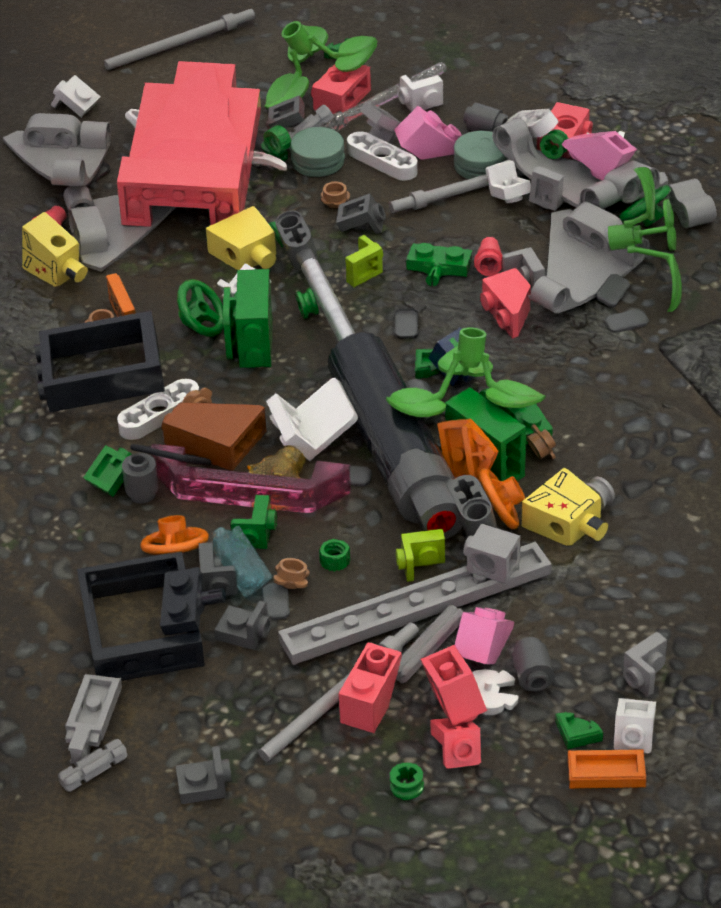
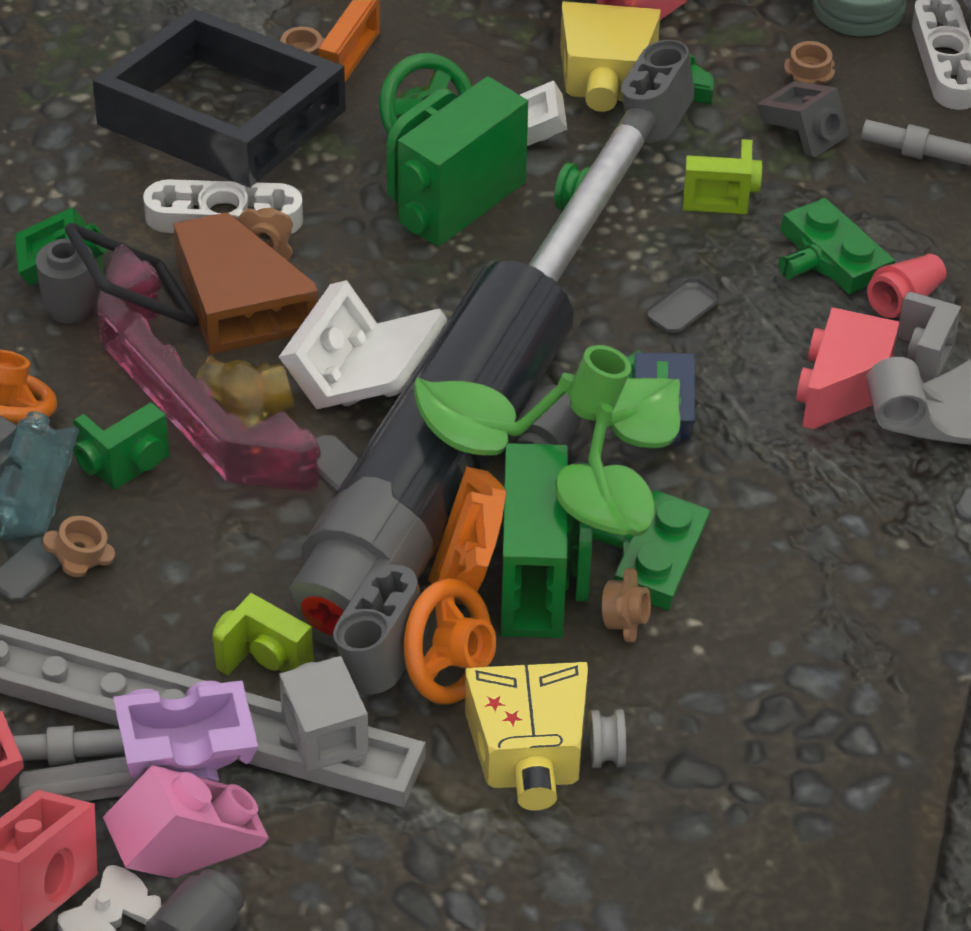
camera: 40 degrees right, 5 degrees up
green axle [319,539,351,571] -> none
none -> lavender cylinder [113,681,259,782]

